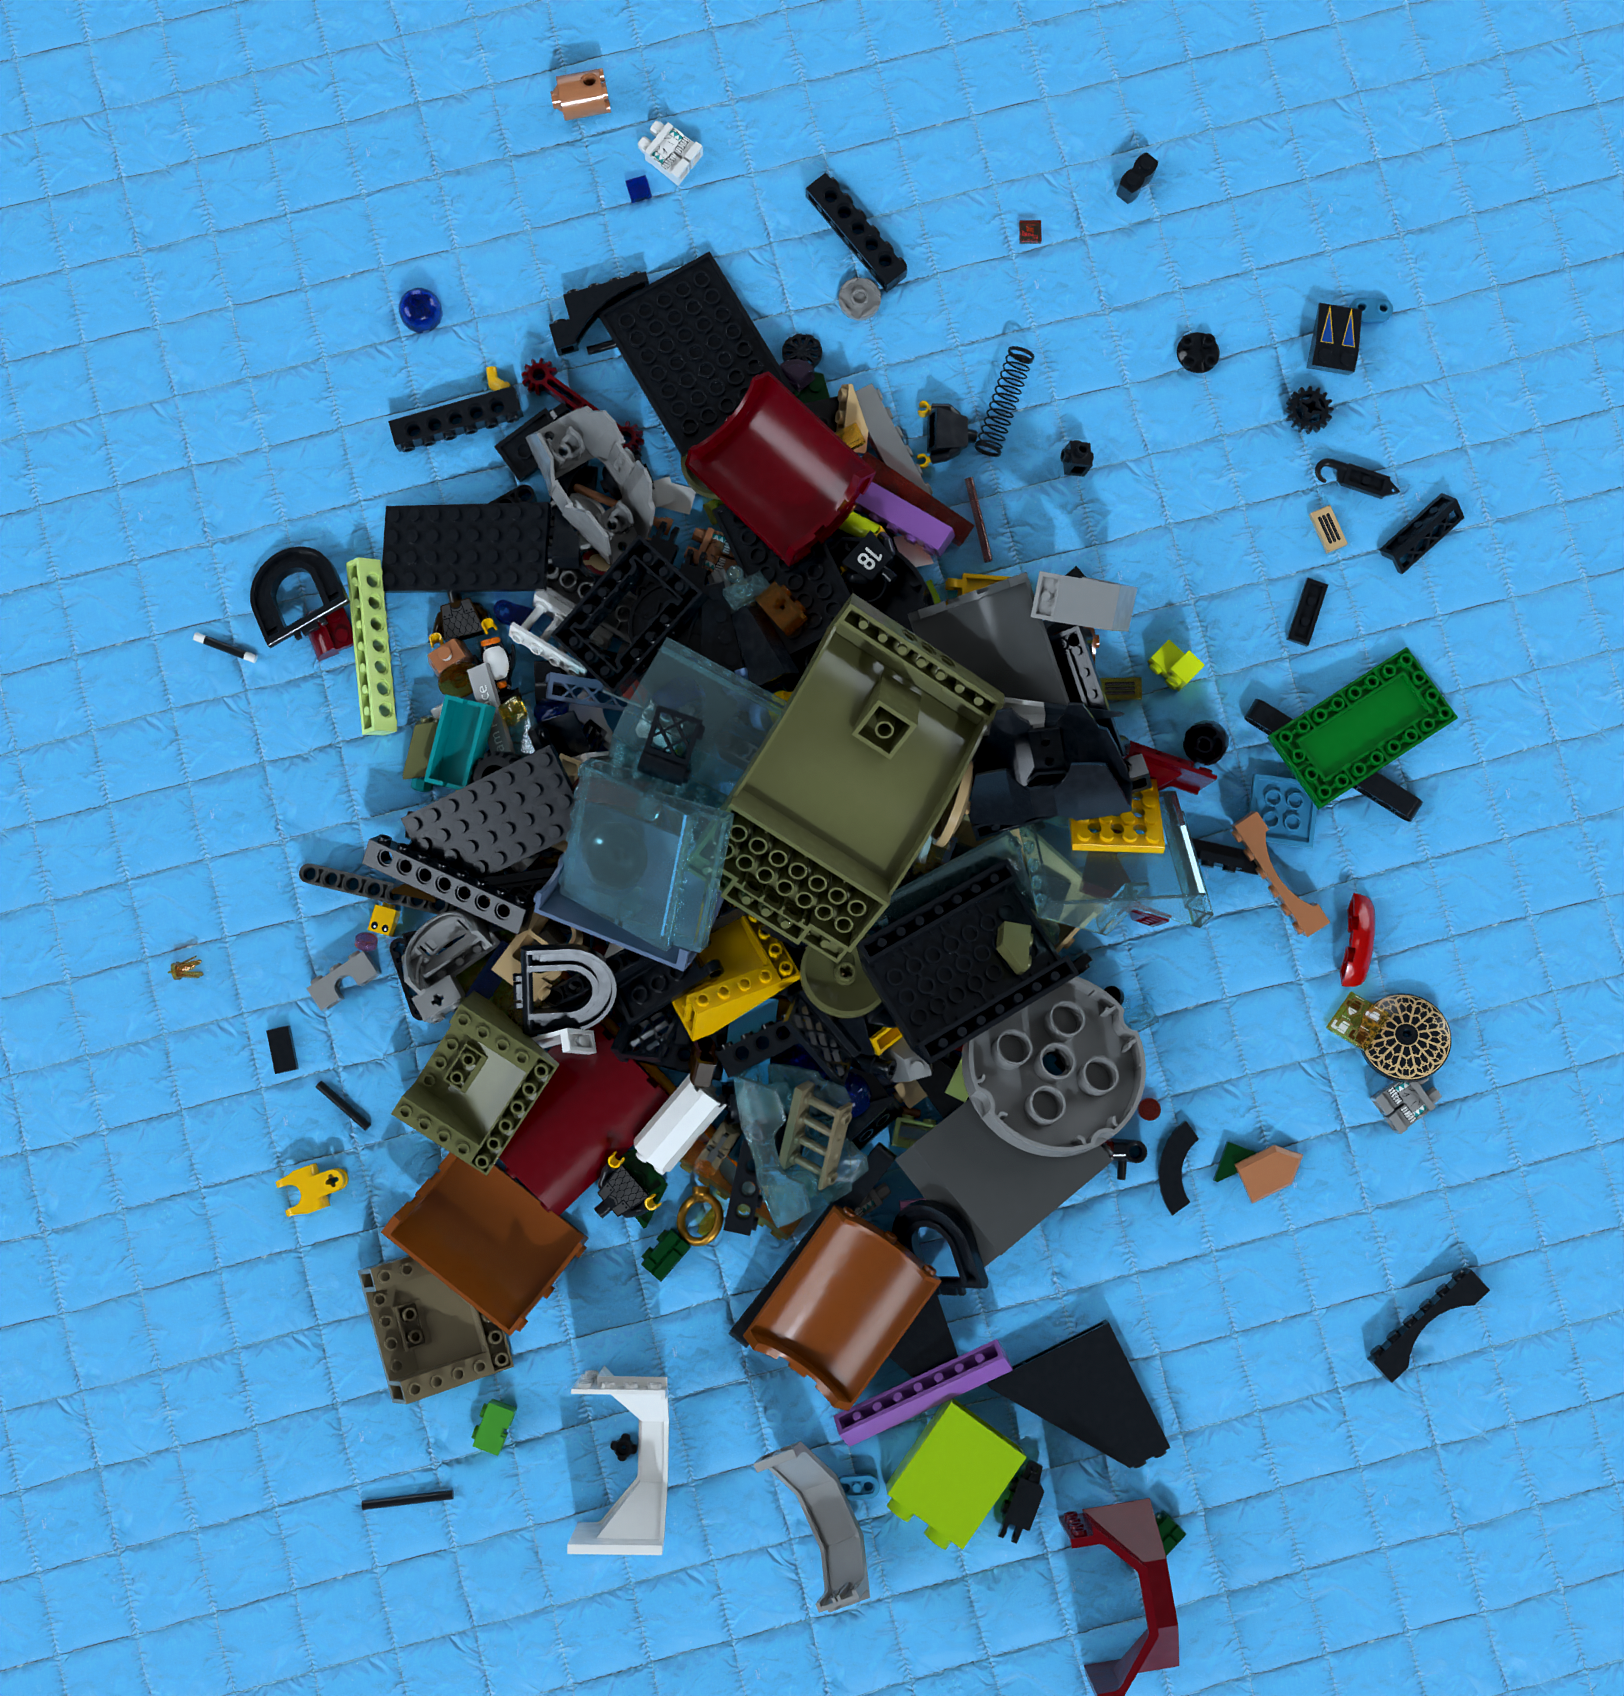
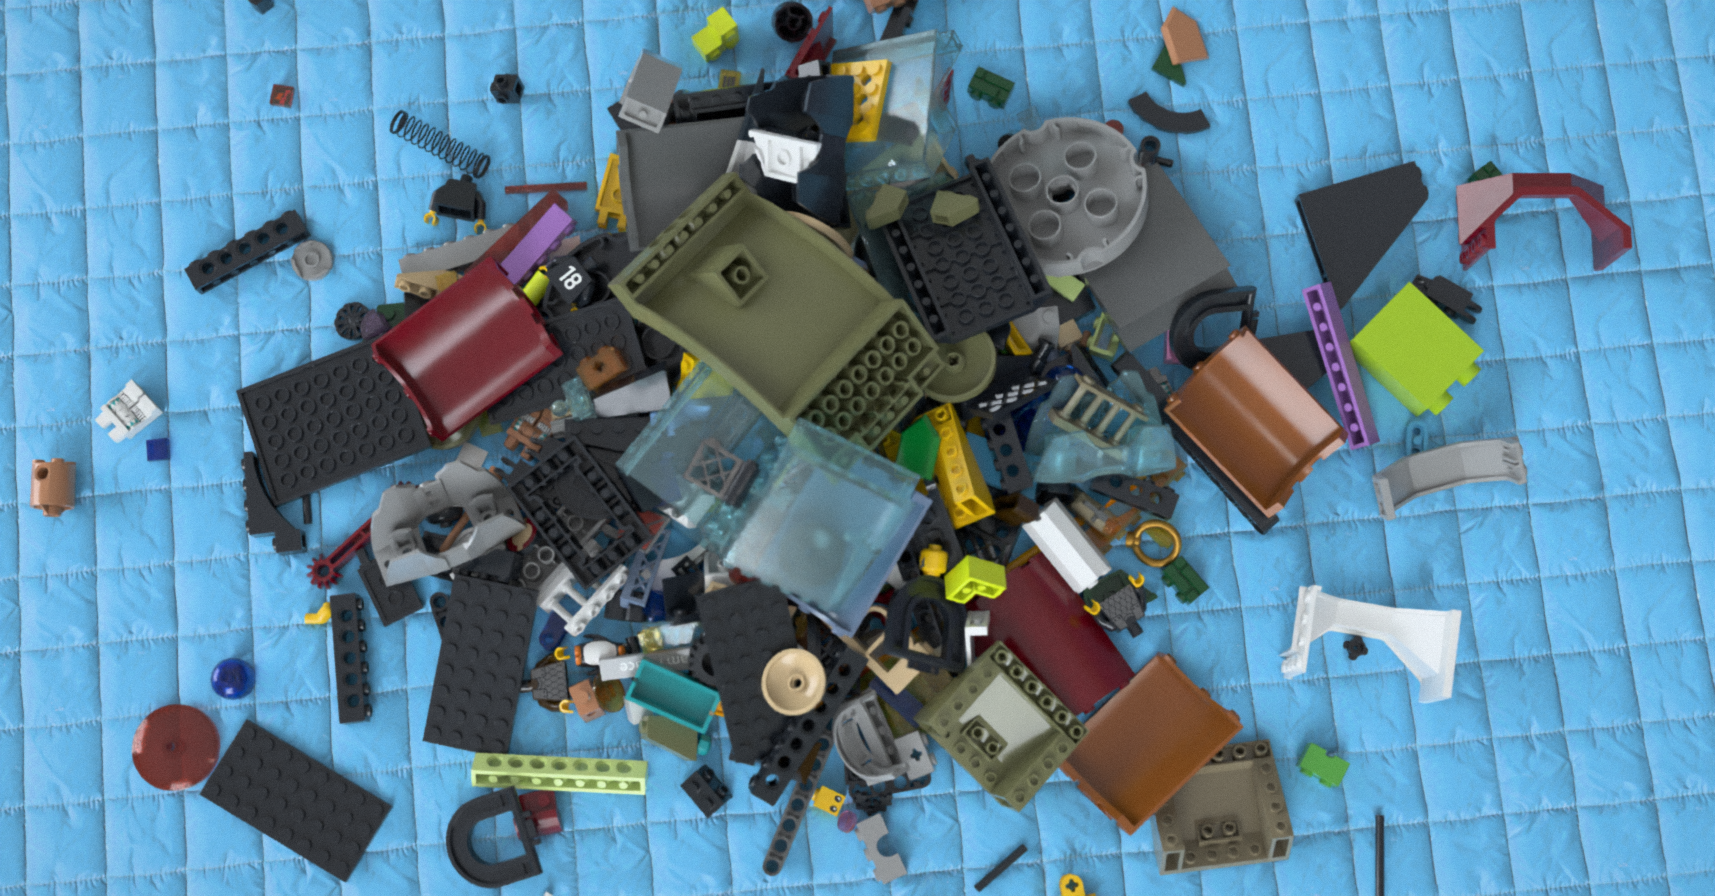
camera: 80 degrees left, 5 degrees down
none -> clear red dish [132,704,220,791]
none -> black plate [199,719,393,883]
none -> black bracket [680,764,733,818]
none -> white wing [748,129,821,183]
none -> tan dish [762,649,826,715]
none -> black animal [853,790,893,816]
none -> olive slope [865,183,909,230]
none -> green tile [893,414,941,480]
none -> yellow head [919,544,948,577]
none -> neon yellow brick [944,555,1006,604]
none -> dark green brick [967,66,1015,109]

